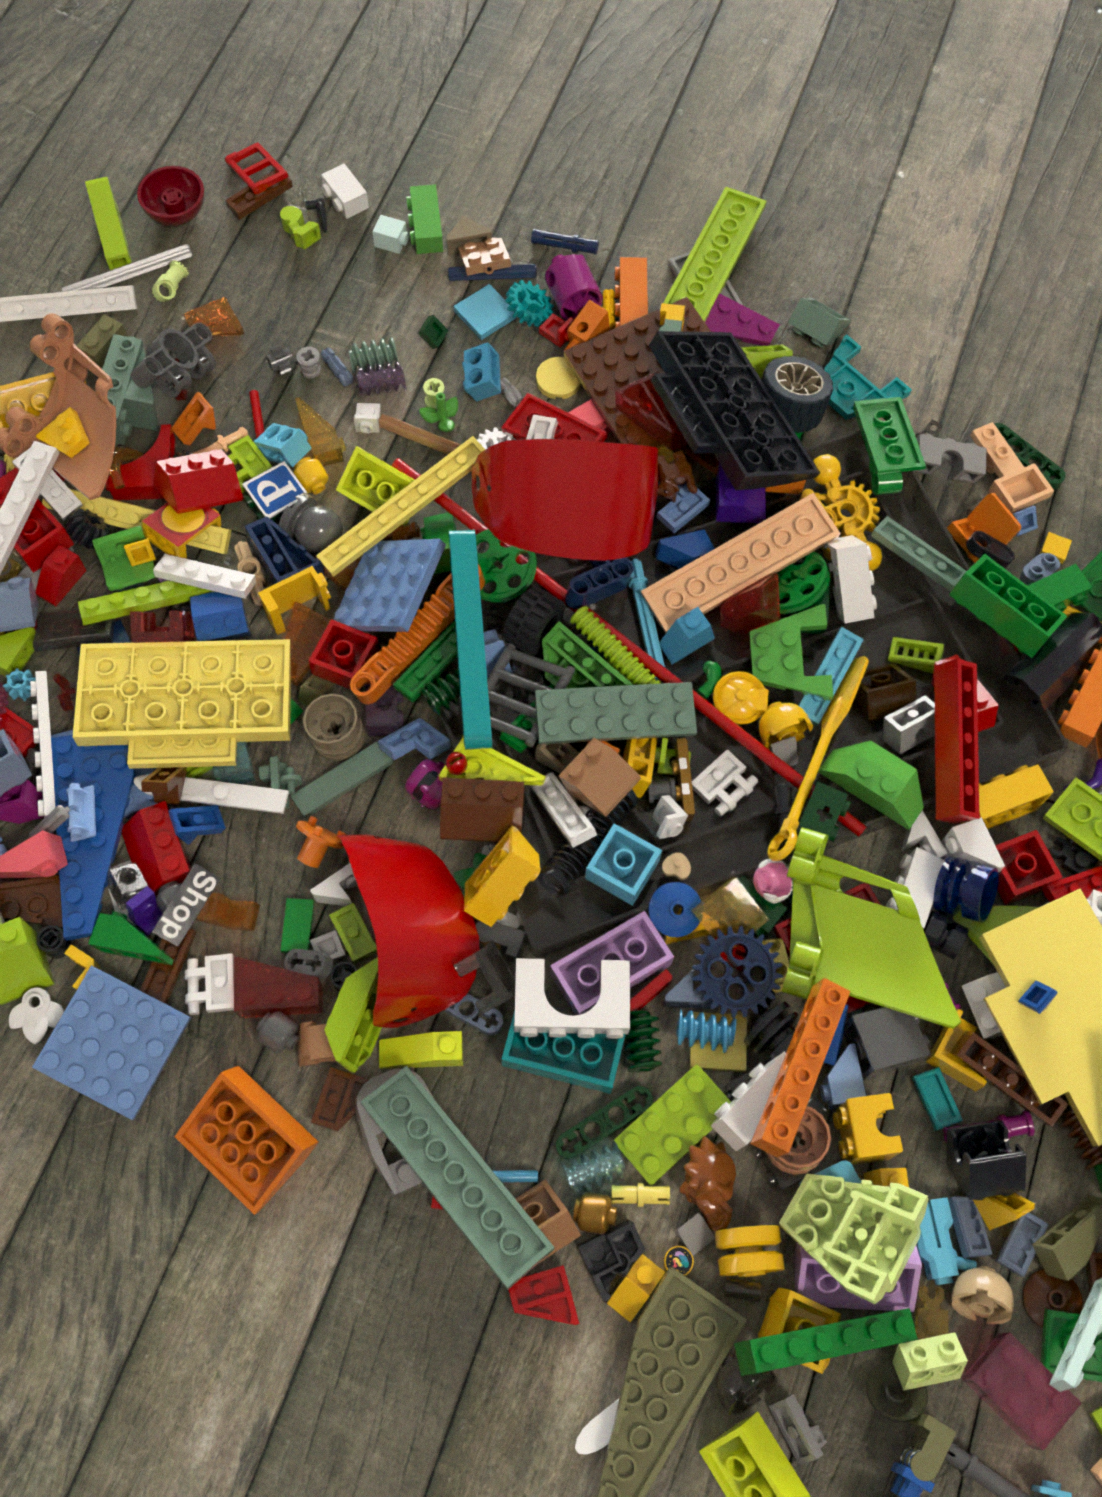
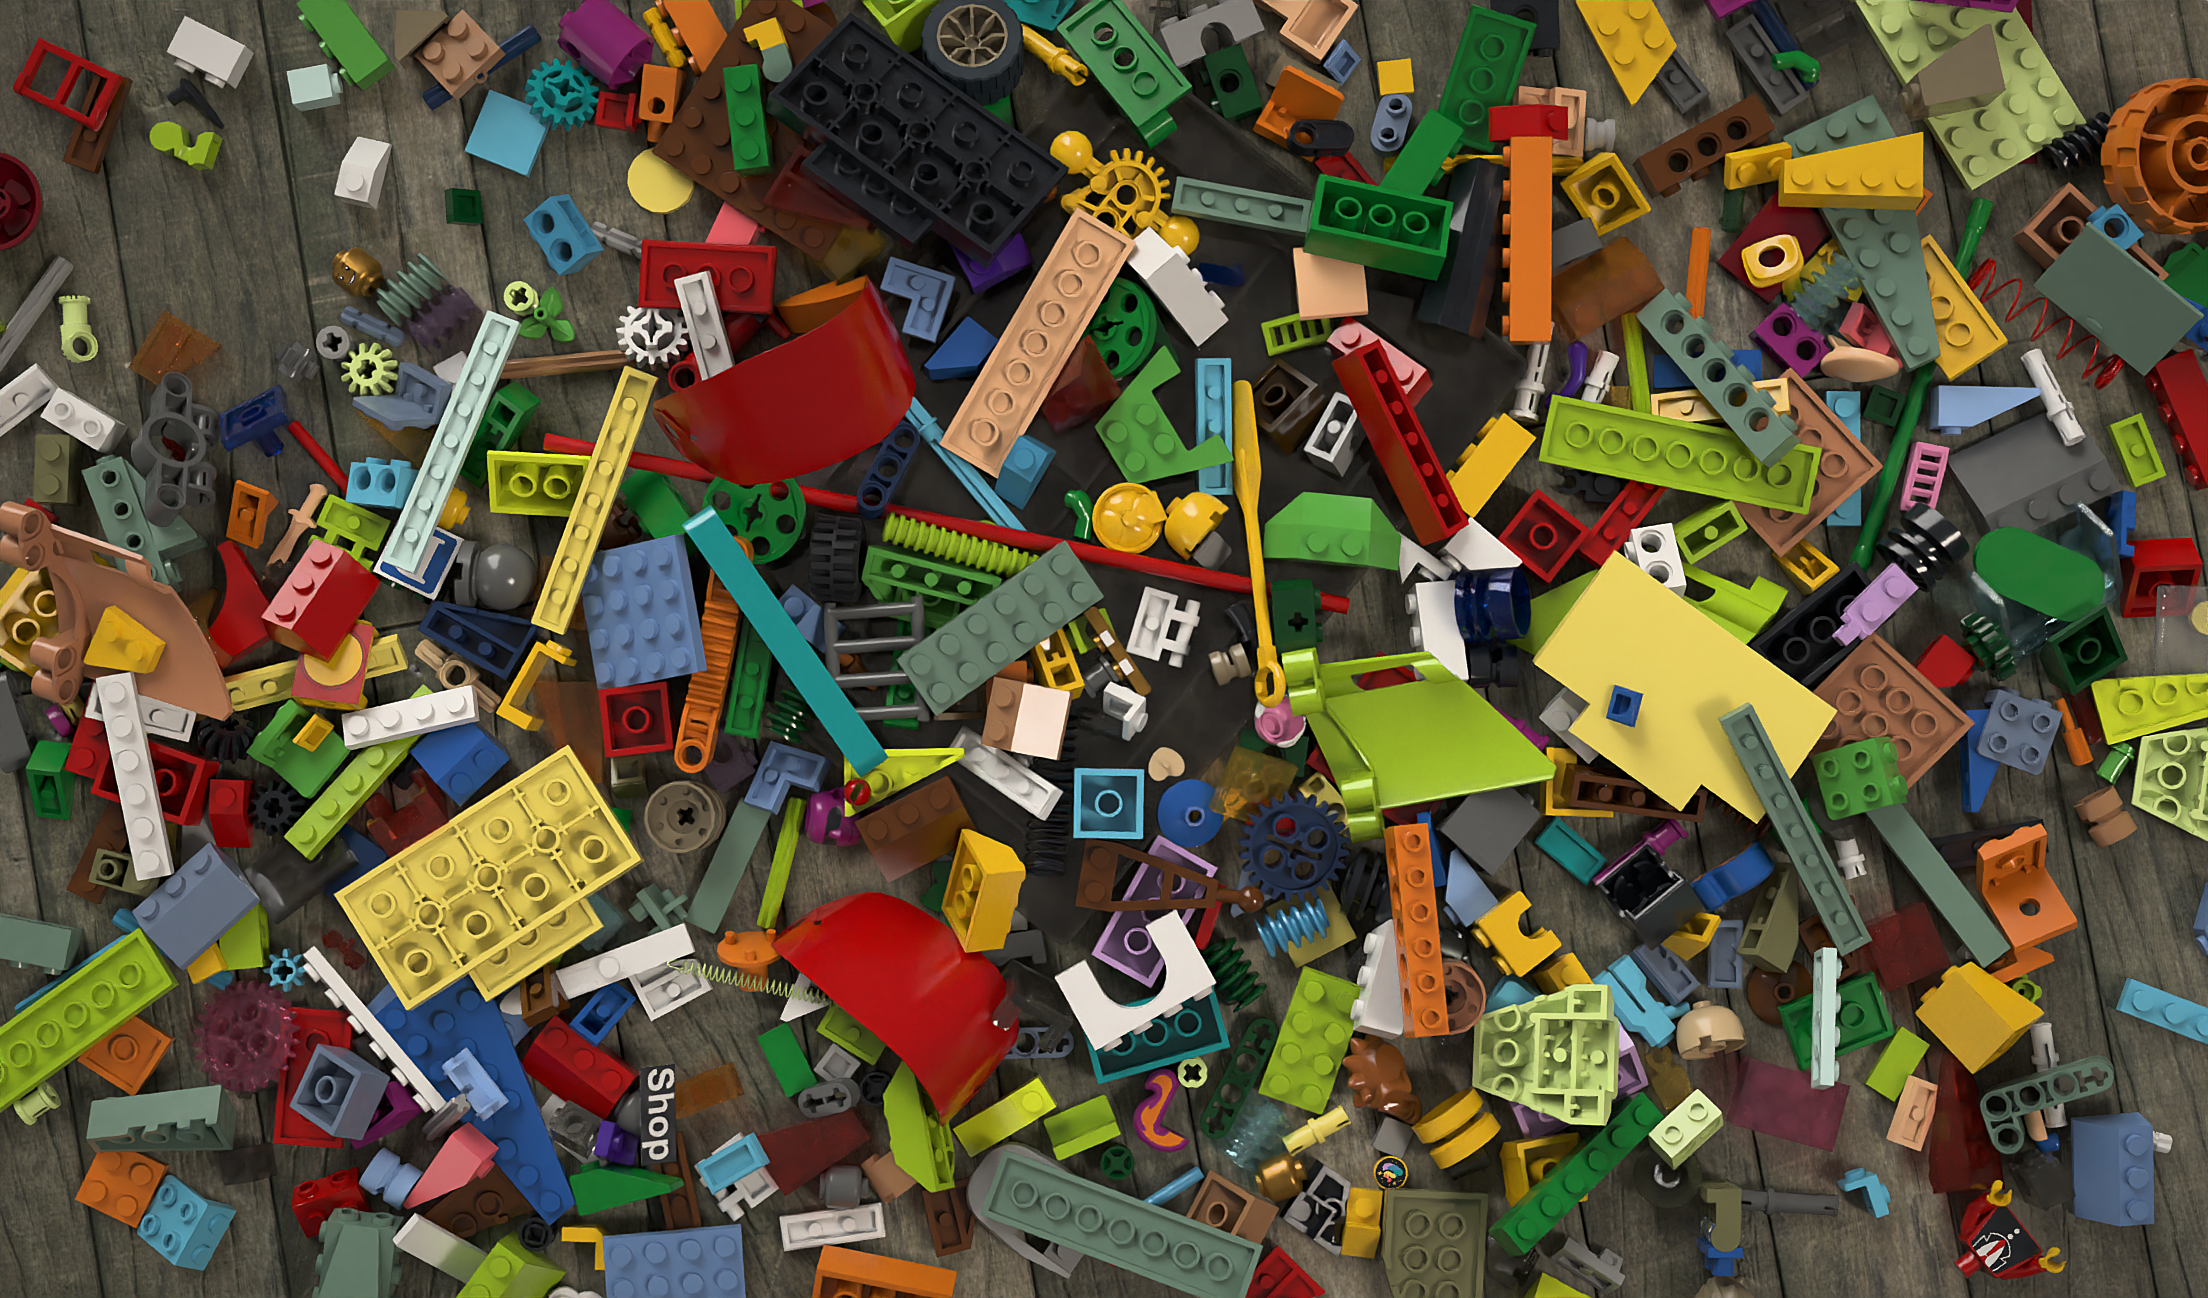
camera: 30 degrees left, 20 degrees up
reddish brown animal [657,451,698,503] -> none
none -> white brick [40,388,128,455]
none -> clear blue tile [220,385,289,457]
none -> black gear [248,780,308,836]
none -> pearl gold head [332,247,384,298]
none -> white slope [334,137,392,210]
none -> yellowish green gear [341,343,399,397]
none -> sand blue bracket [352,362,453,431]
none -> light aqua plate [382,310,522,575]
none -> green slope [459,381,542,489]
none -> white wing [628,959,713,1021]
none -> yellowish green piece [667,959,844,1011]
none -> medium azure tile [696,1132,770,1195]
none -> green arch [723,64,775,177]
none -> lime axle [757,797,807,929]
none -> white tile [779,1202,886,1251]
none -> dark orange bar [839,654,878,692]
none -> yellow pin [1021,24,1089,86]
none -> lime panel [1044,1094,1121,1161]
none -> reddish brown plate [1075,838,1264,913]
none -> dark green wheel [1100,1143,1134,1180]
none -> magenta animal [1133,1067,1190,1153]
none -> yellowish green bush [1176,1056,1207,1088]
none -> dark green brick [1198,43,1263,126]
none -> clear blue piece [1198,262,1246,286]
none -> dark tan wheel [1208,643,1252,686]
none -> light nougat slope [1293,247,1368,320]
none -> white pin [1508,321,1555,423]
none -> blue animal [1691,840,1775,911]

